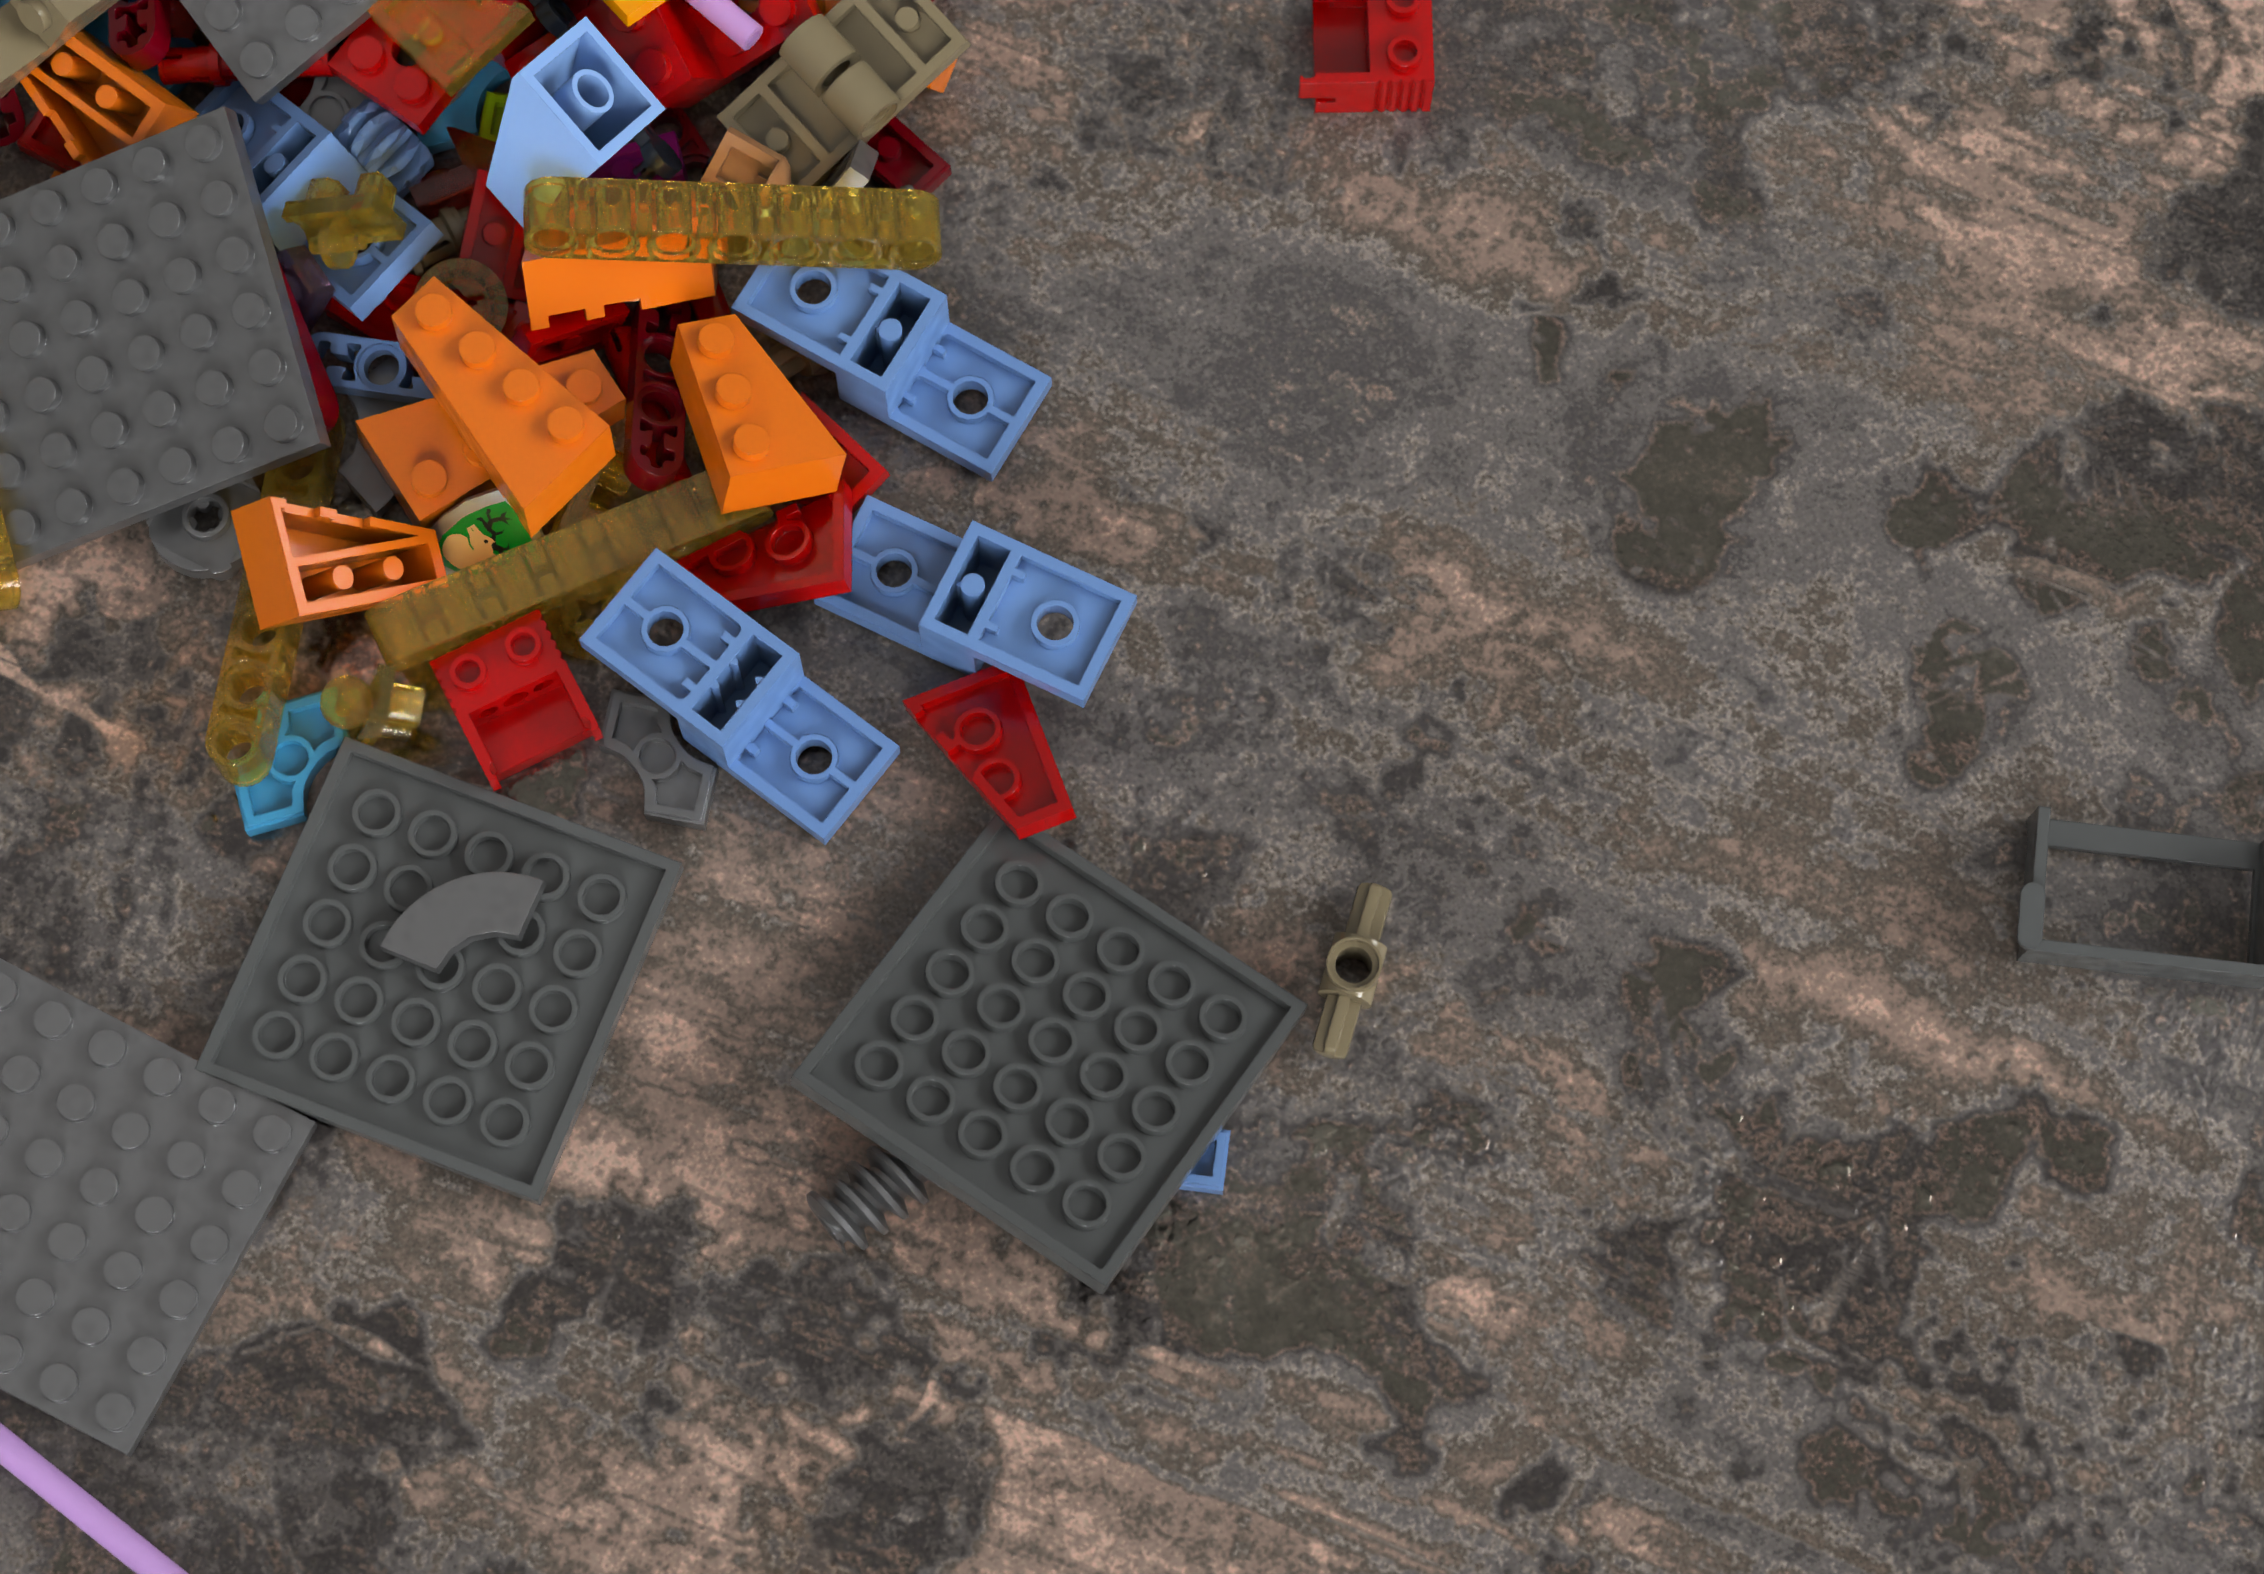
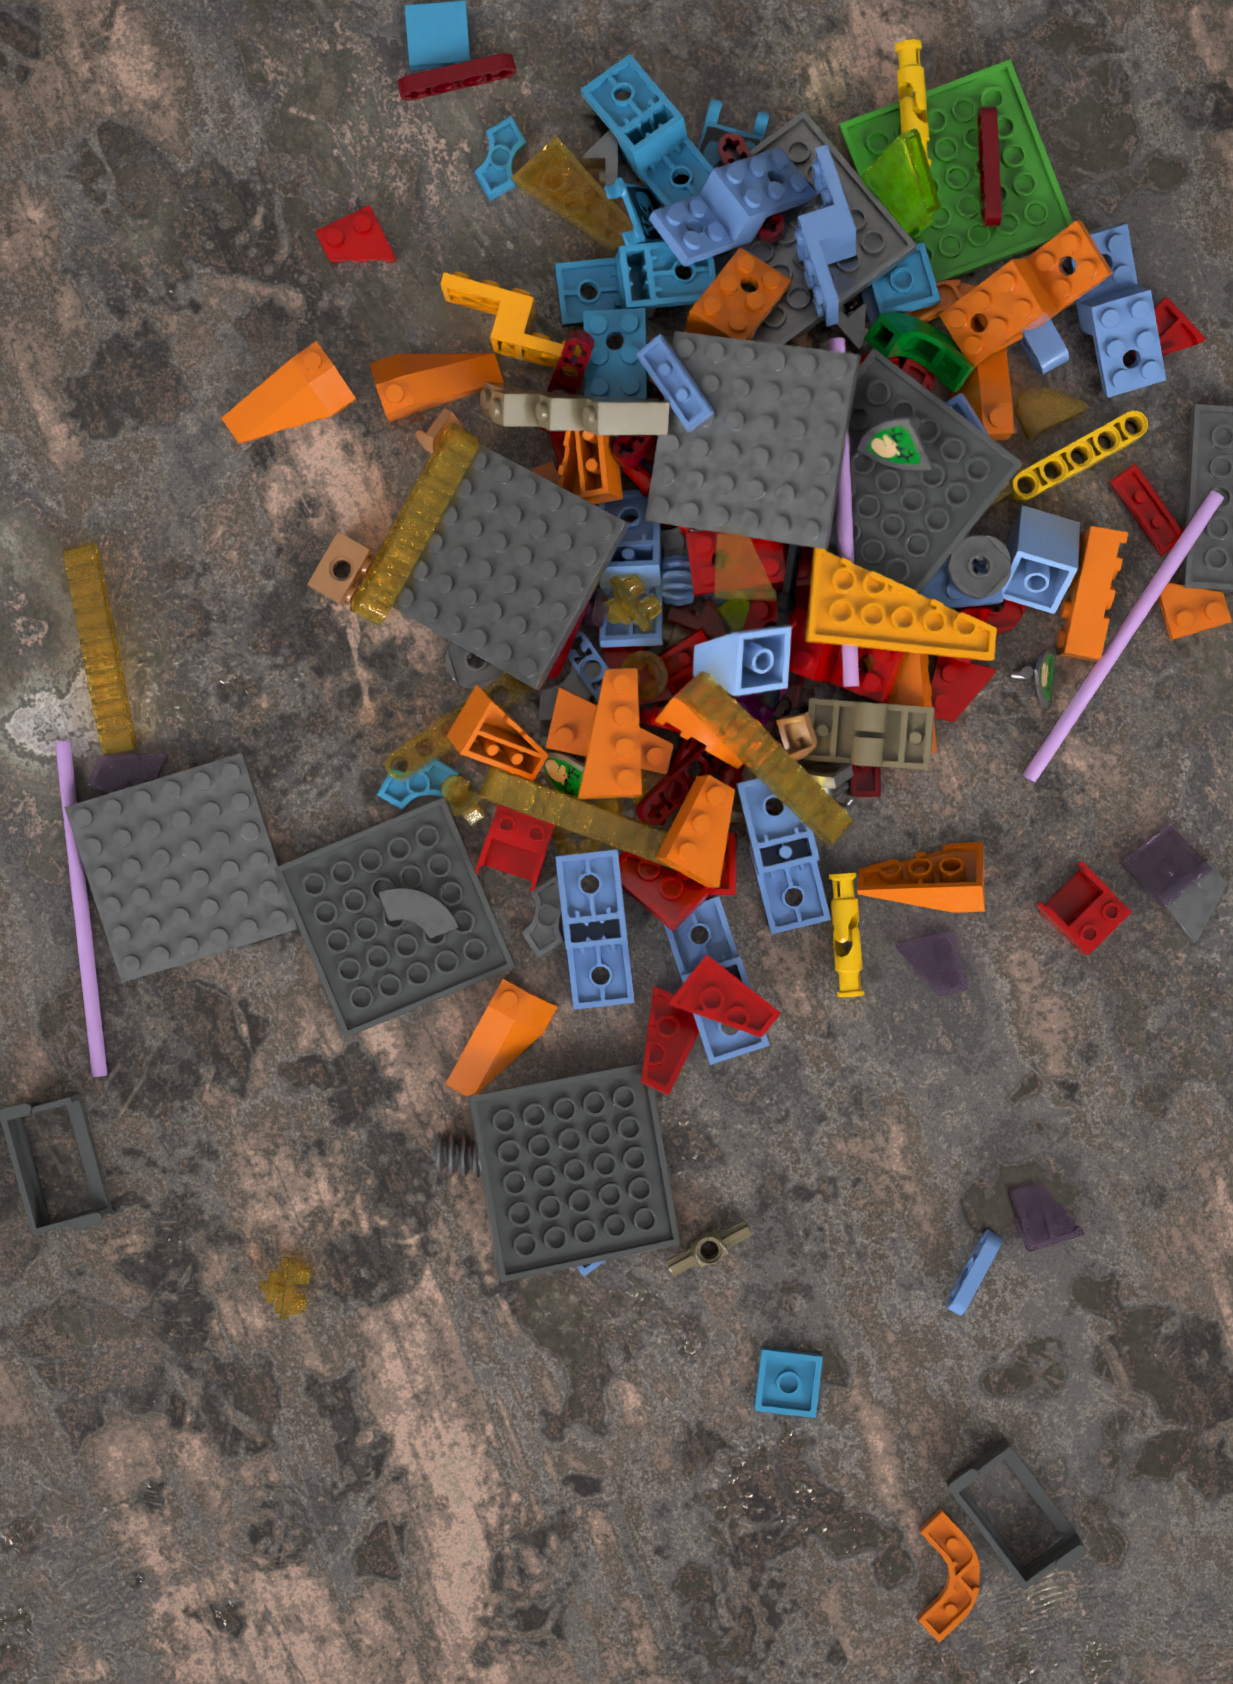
camera: 45 degrees right, 15 degrees up
none -> orange wedge [445,977,558,1096]
none -> red wing [667,954,781,1038]
none -> dark azure tile [754,1347,823,1418]
none -> yellow piece [829,873,865,997]
none -> orange wedge [857,842,985,913]
none -> clear purple wing [895,929,969,997]
none -> orange plate [916,1508,980,1643]
none -> medium blue beam [946,1229,1003,1316]
none -> clear purple wing [1010,1182,1084,1252]

